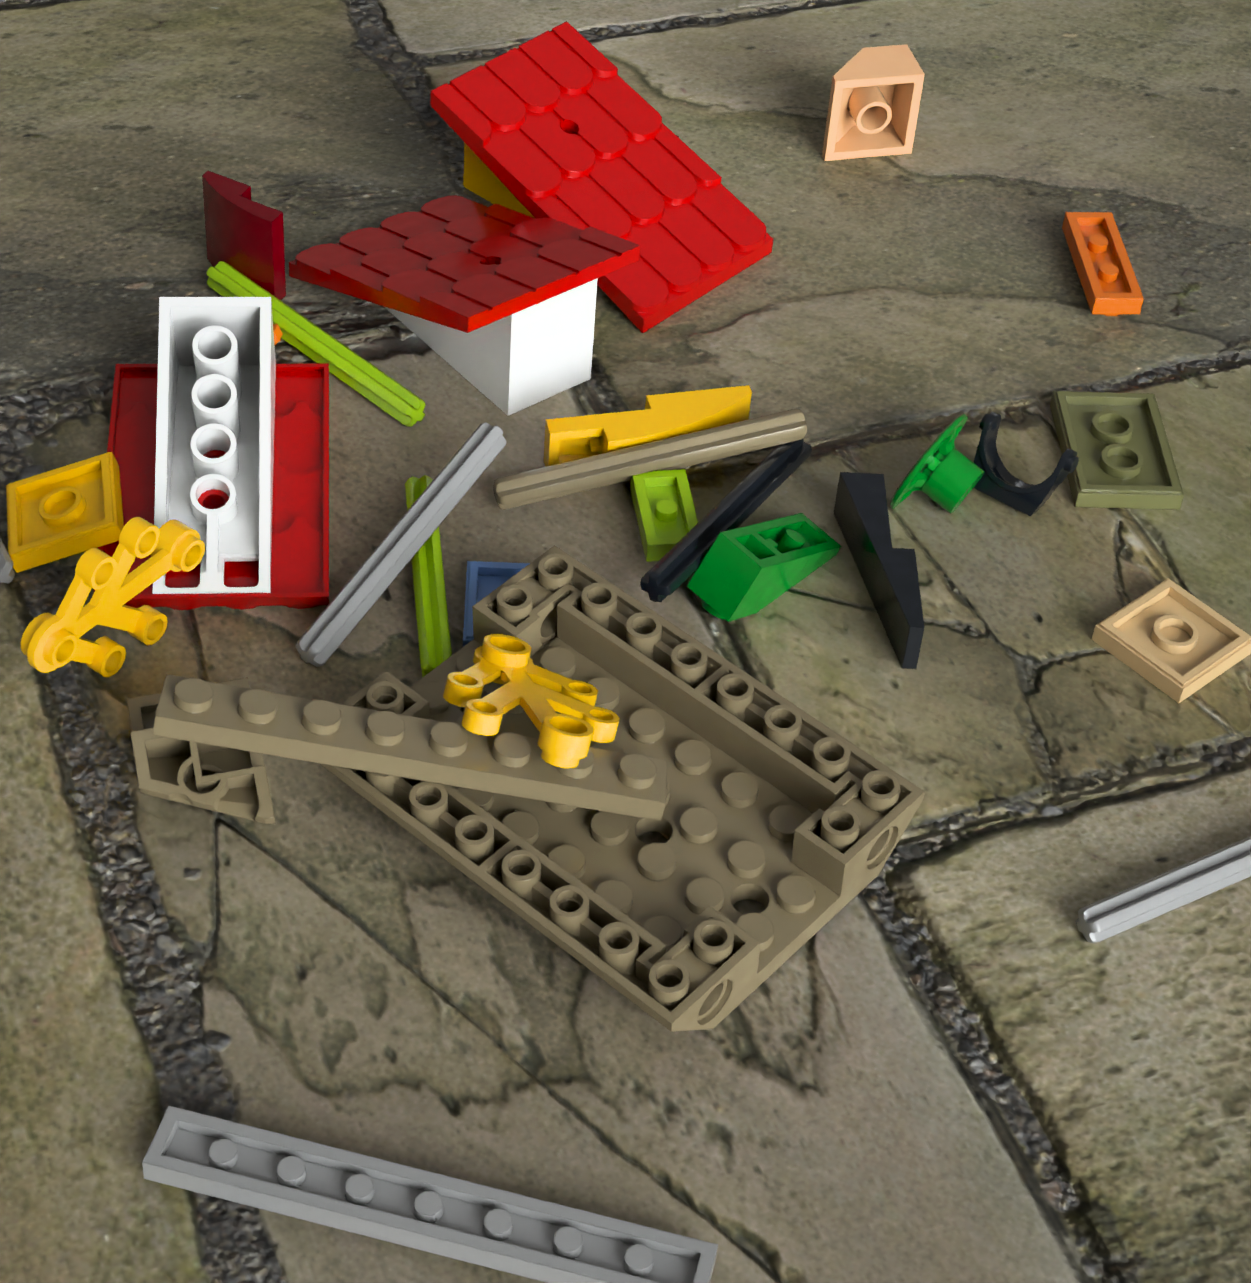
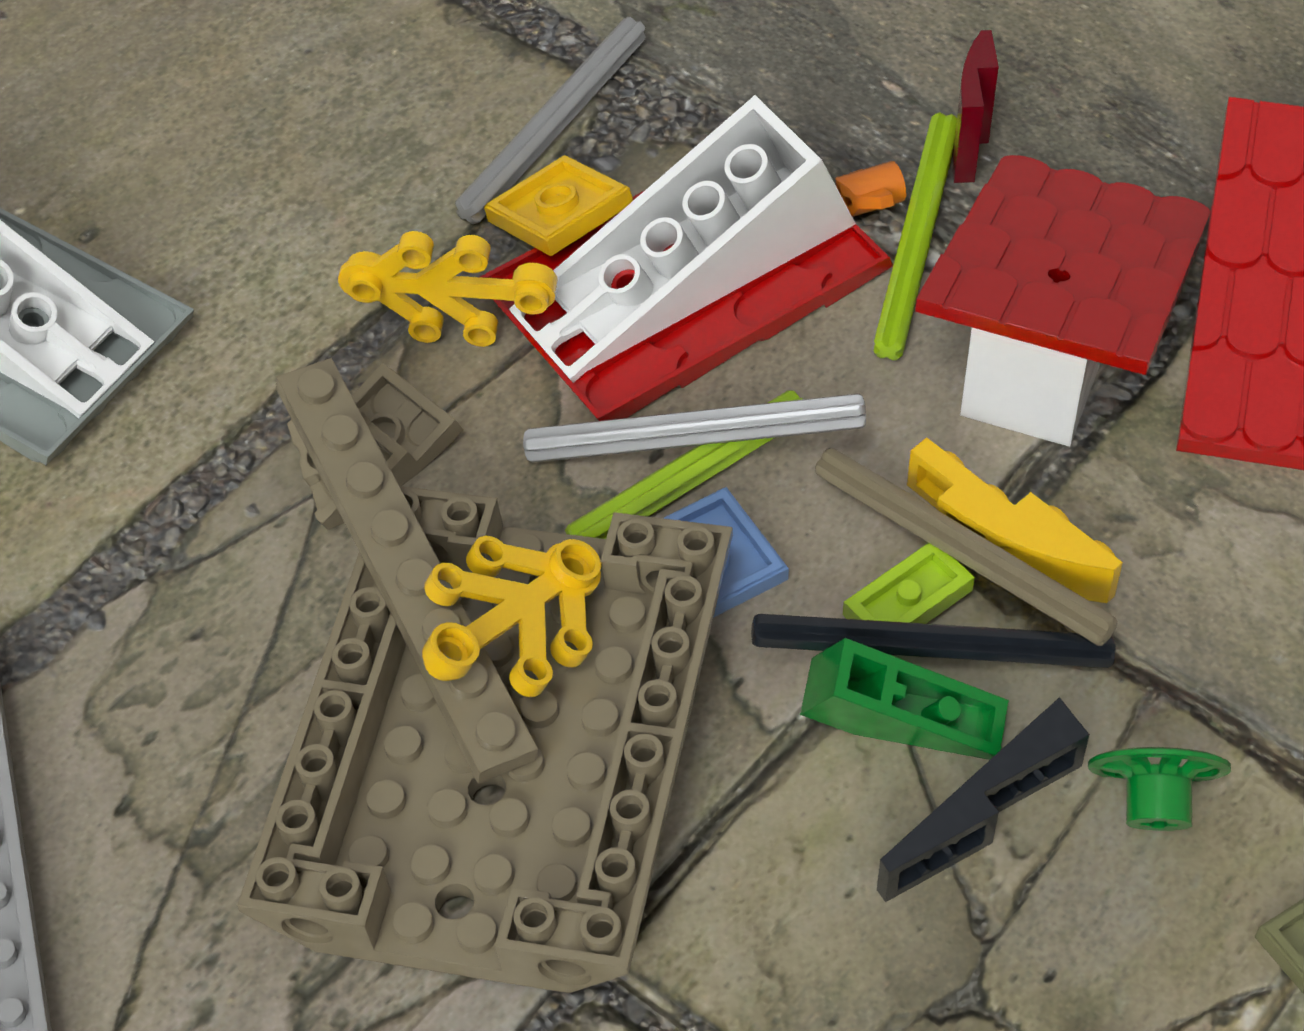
camera: 65 degrees right, 10 degrees up
black helmet [974,411,1079,516] -> none

